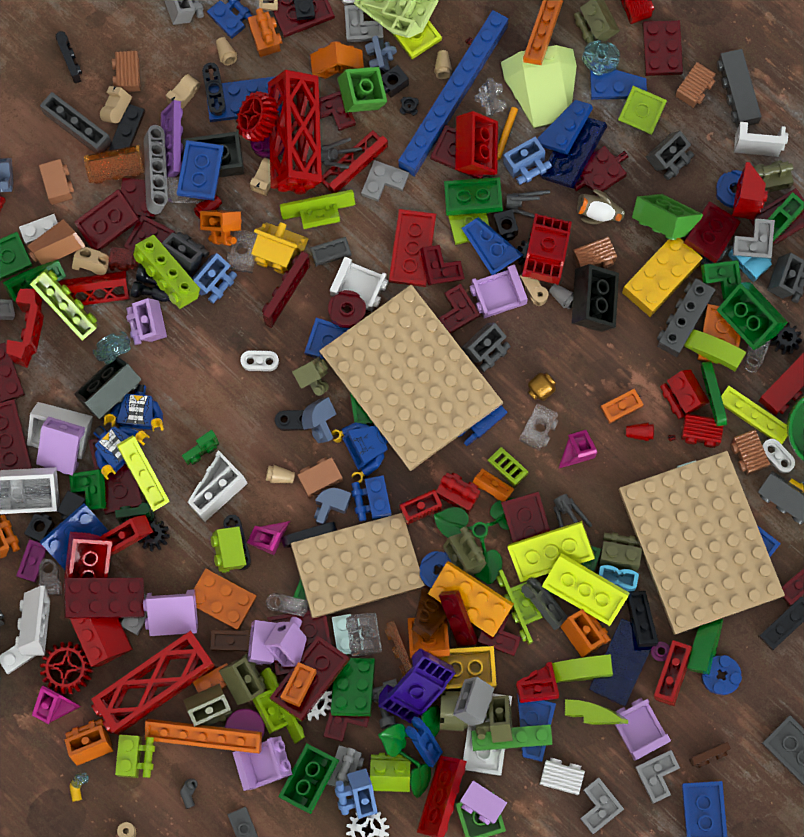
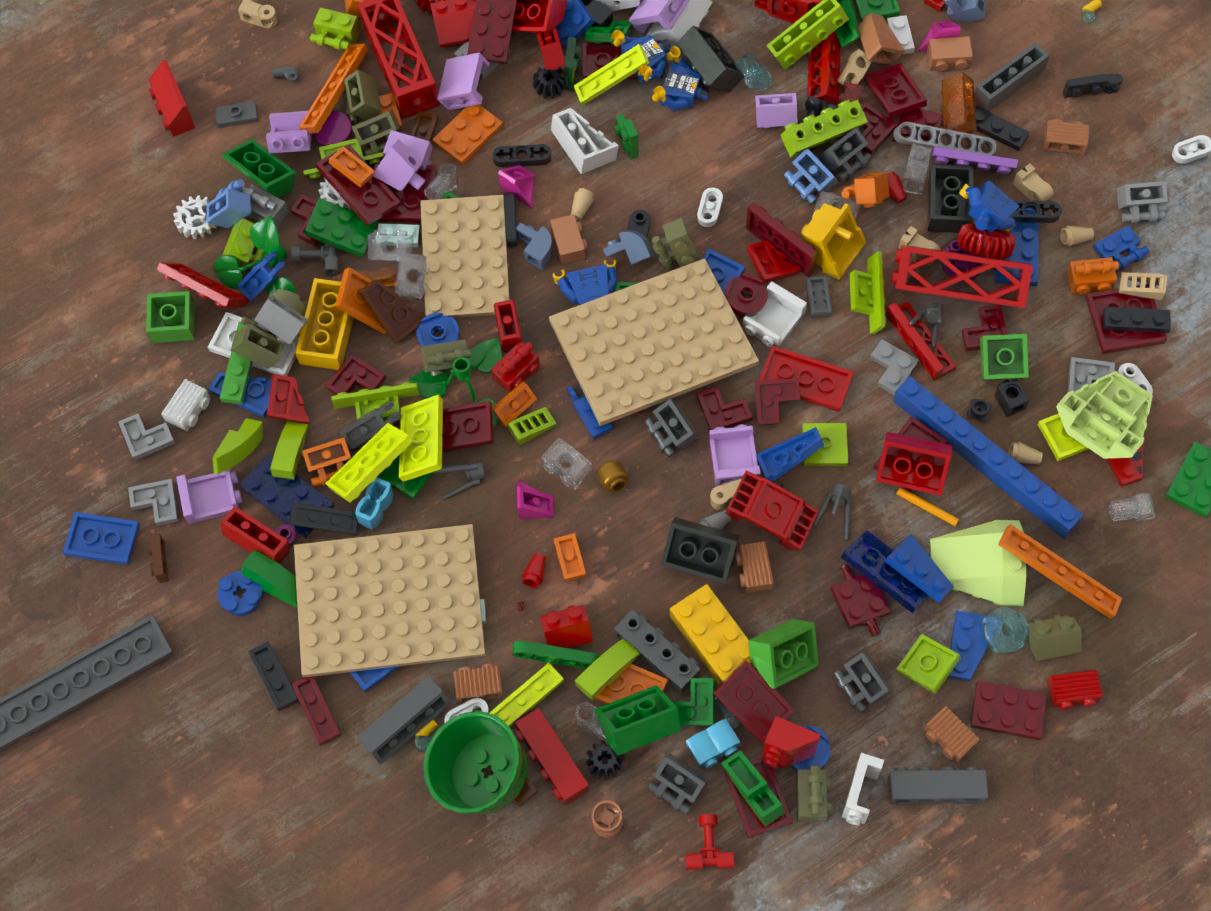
camera: 105 degrees right, 10 degrees down
tan leg [100,86,132,123] -> none
blue plate [177,140,224,201] -> none
lime brick [211,527,246,573] -> none
orange brick [310,41,364,79] -> none
blue brick [351,475,392,521] -> none
sand blue hips [365,35,397,73] -> none
dark purple plate [378,648,456,724] -> none
light orange plate [428,561,514,637] -> none
dark red plate [439,590,478,646] -> none
green plate [444,177,503,216] -> none
lavender brick [460,781,507,825] -> none
clear hips [474,78,506,116] -> none
black brick [493,209,518,241] -> none
medium blue brick [503,136,552,185] -> none
animal [577,189,625,224] -> none
olive brick [598,532,642,572] -> none
red brick [681,414,724,448] -> none
light grey plate [732,219,775,259] -> none
none -> clear brick [395,253,429,300]
none -> red wing [747,240,801,284]
none -> dark pink slope [917,20,960,52]
none -> blue torso [959,180,1019,232]

